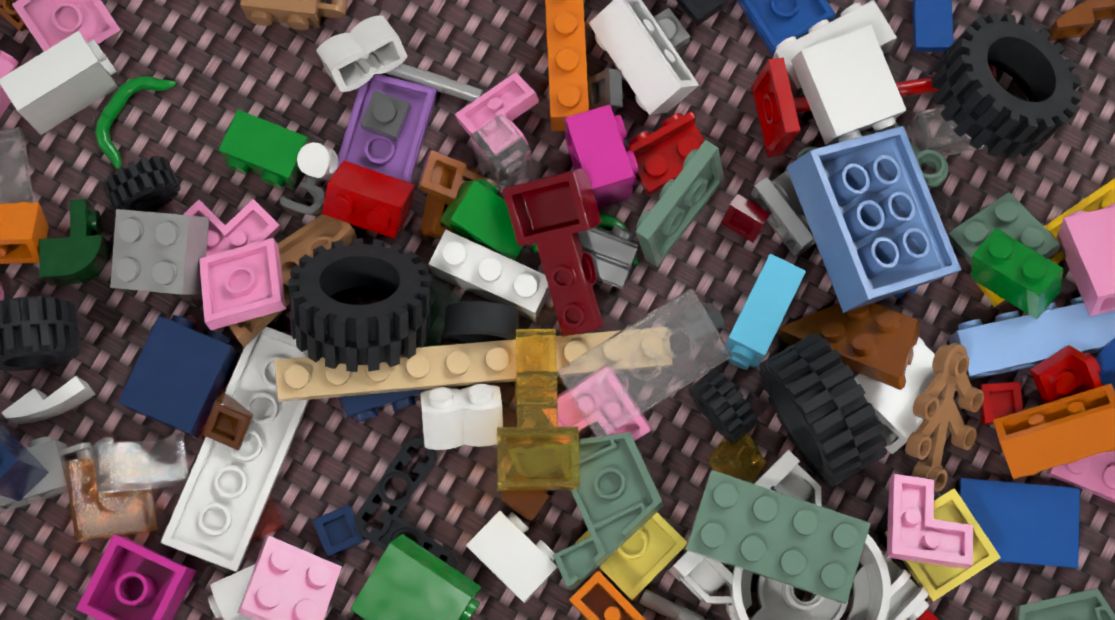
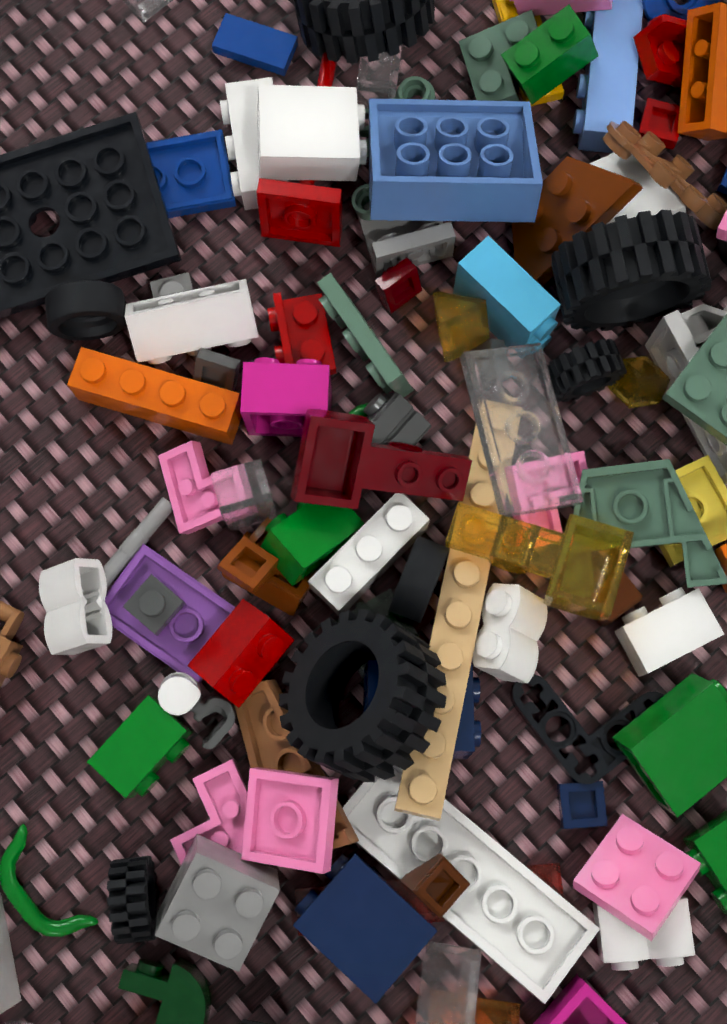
camera: 70 degrees left, 0 degrees up
none -> clear yellow slope [433,292,490,362]

